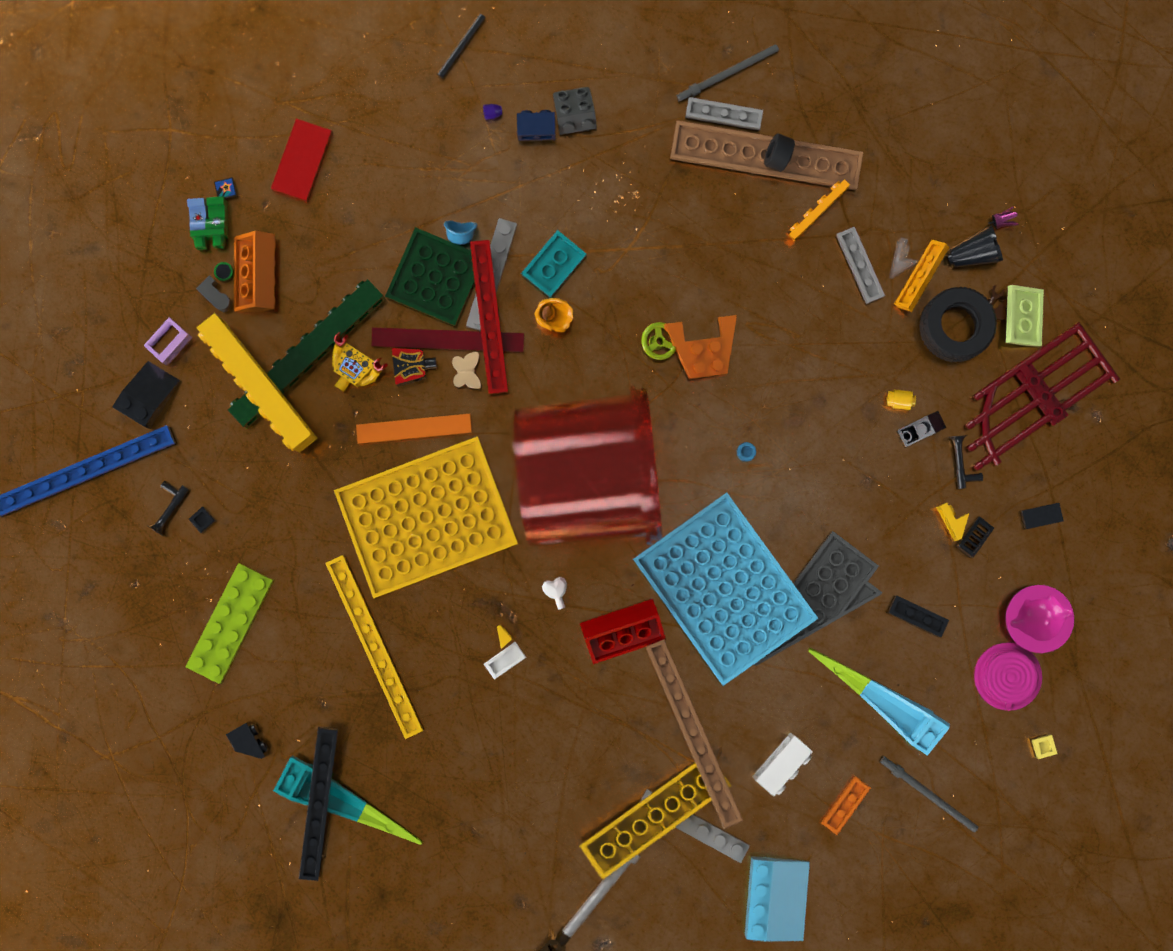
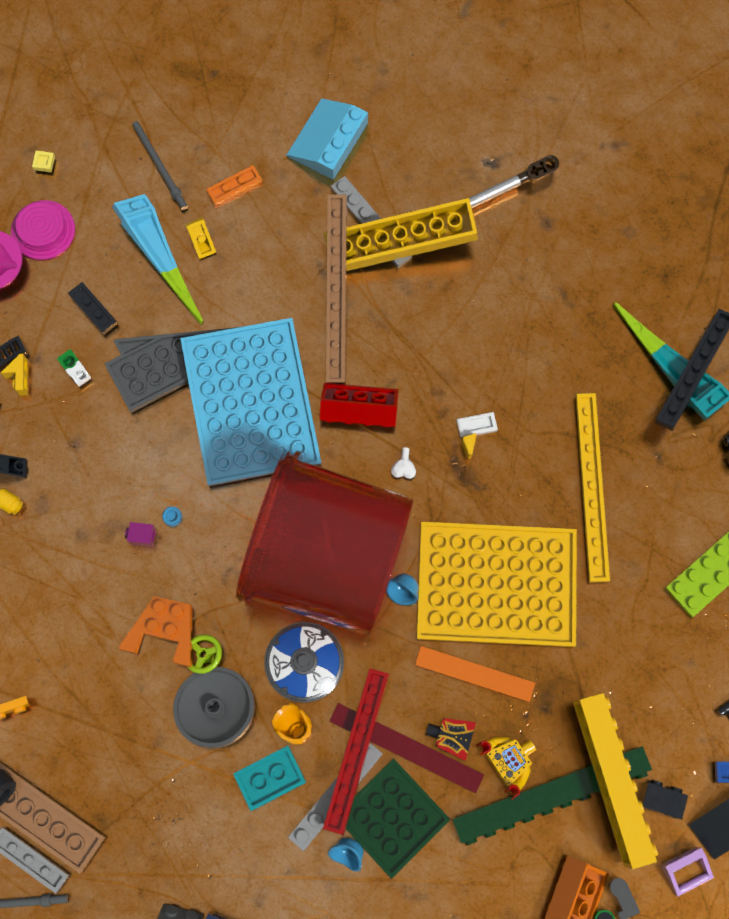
camera: 160 degrees left, 10 degrees down
black tile [189,506,216,533] -> none
tan animal [452,352,481,389] -> none
white brick [752,733,813,796] -> none
none -> leg [57,349,91,387]
none -> magenta brick [125,522,156,547]
none -> dark grey dish [173,667,255,749]
none -> yellow slope [185,217,216,259]
none -> dish [264,622,344,703]
none -> dark azure helmet [386,573,419,605]
none -> black brick [639,780,688,820]

